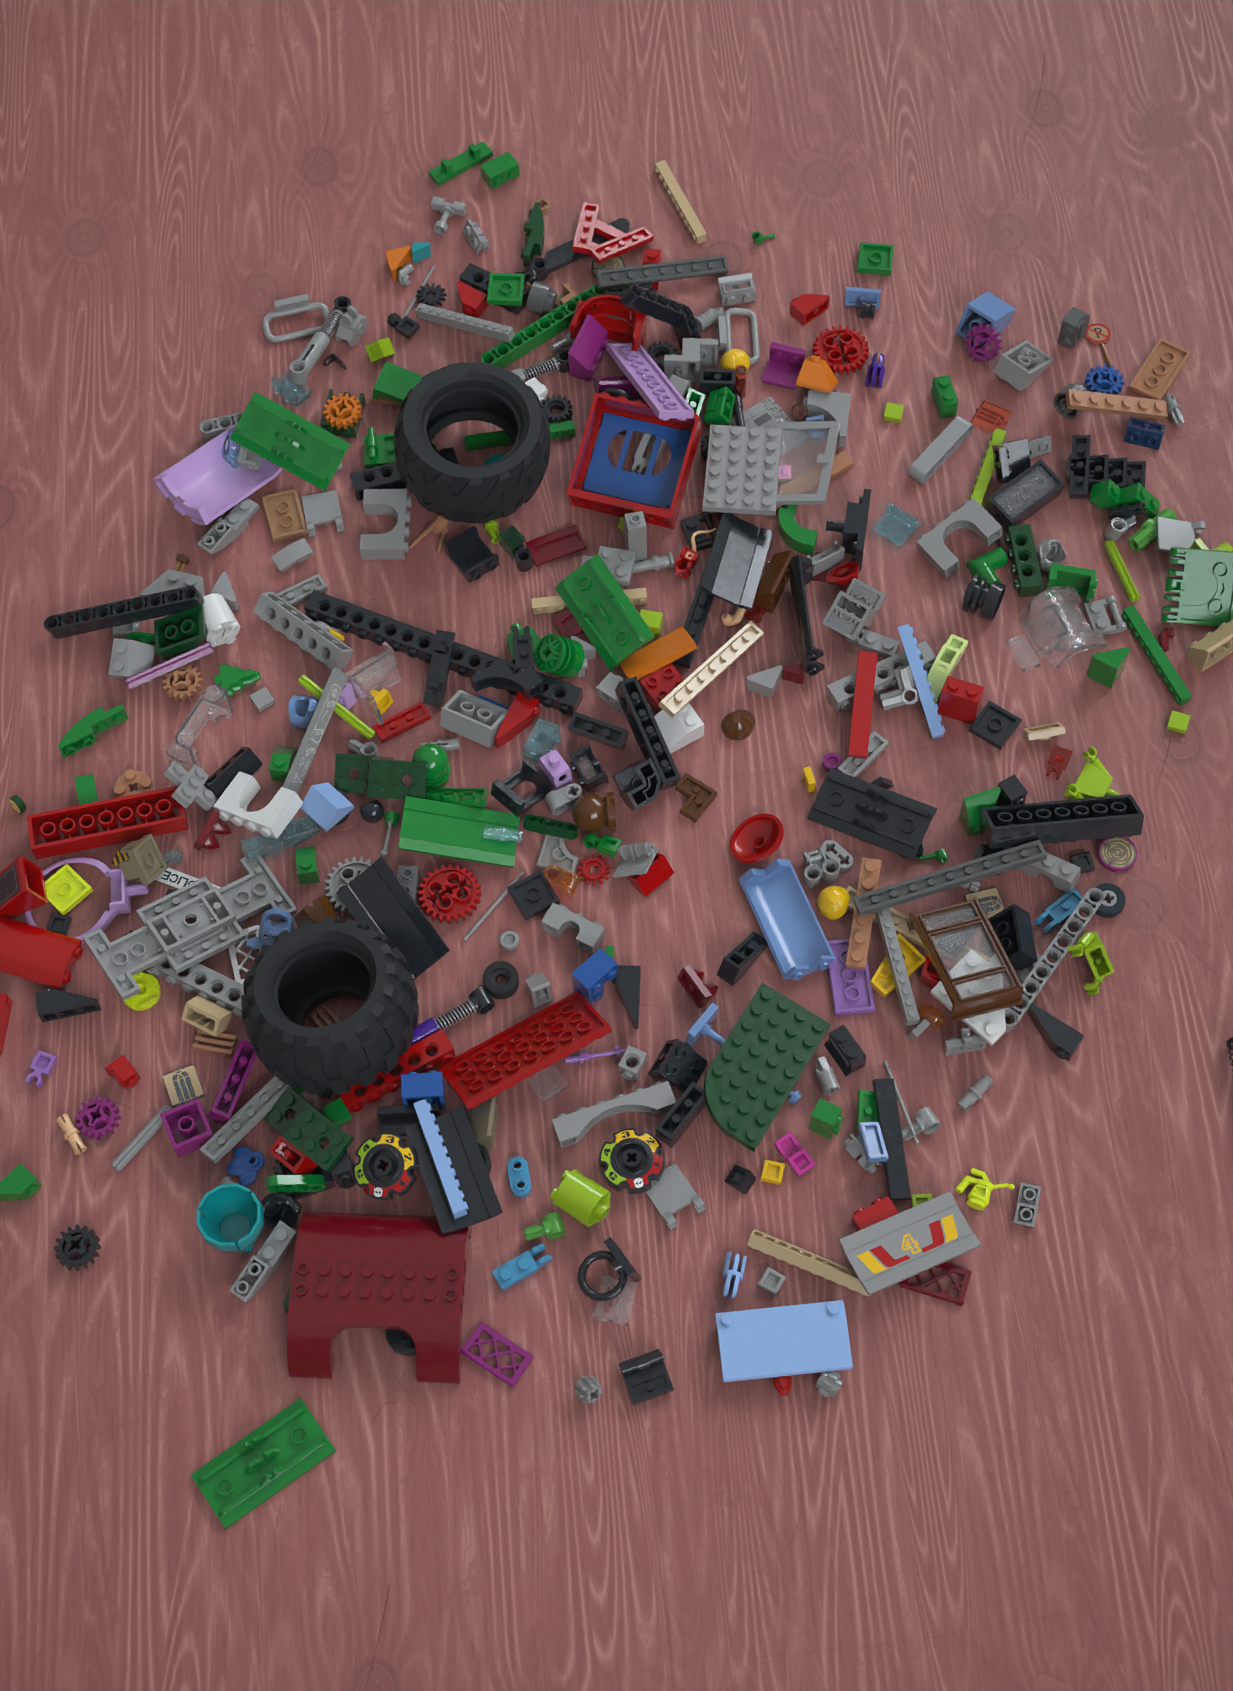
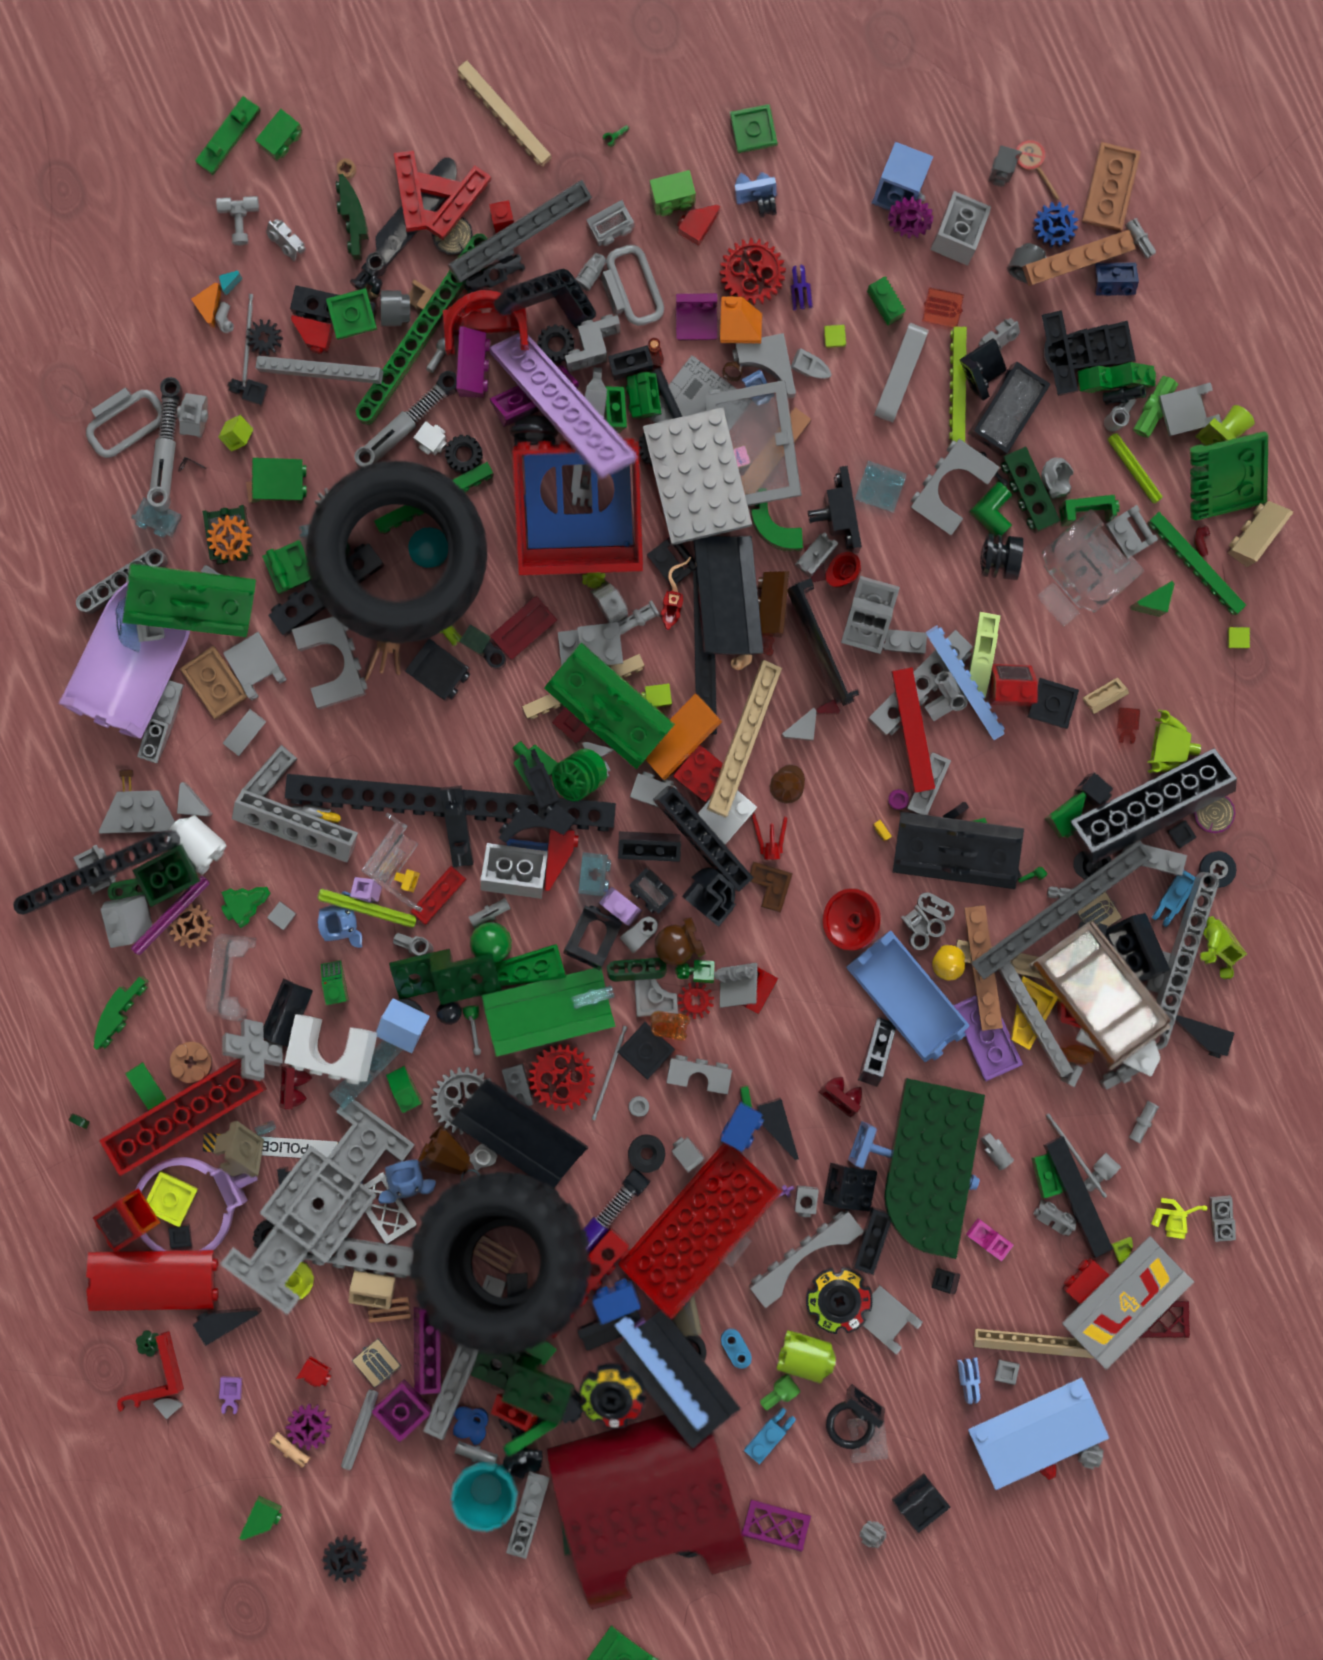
camera: 25 degrees left, 25 degrees up
light grey tile [283,668,348,794] -> none
yellow hair [719,348,750,377] -> none
yellow tile [760,1159,785,1185] -> none
green brick [809,1098,844,1140] -> none
black window [824,1024,867,1076] -> none
medium blue tile [857,1122,888,1163] -> none
none -> bright green brick [650,170,696,216]
none -> red plant [751,813,787,860]
none -> light grey plate [791,348,832,378]

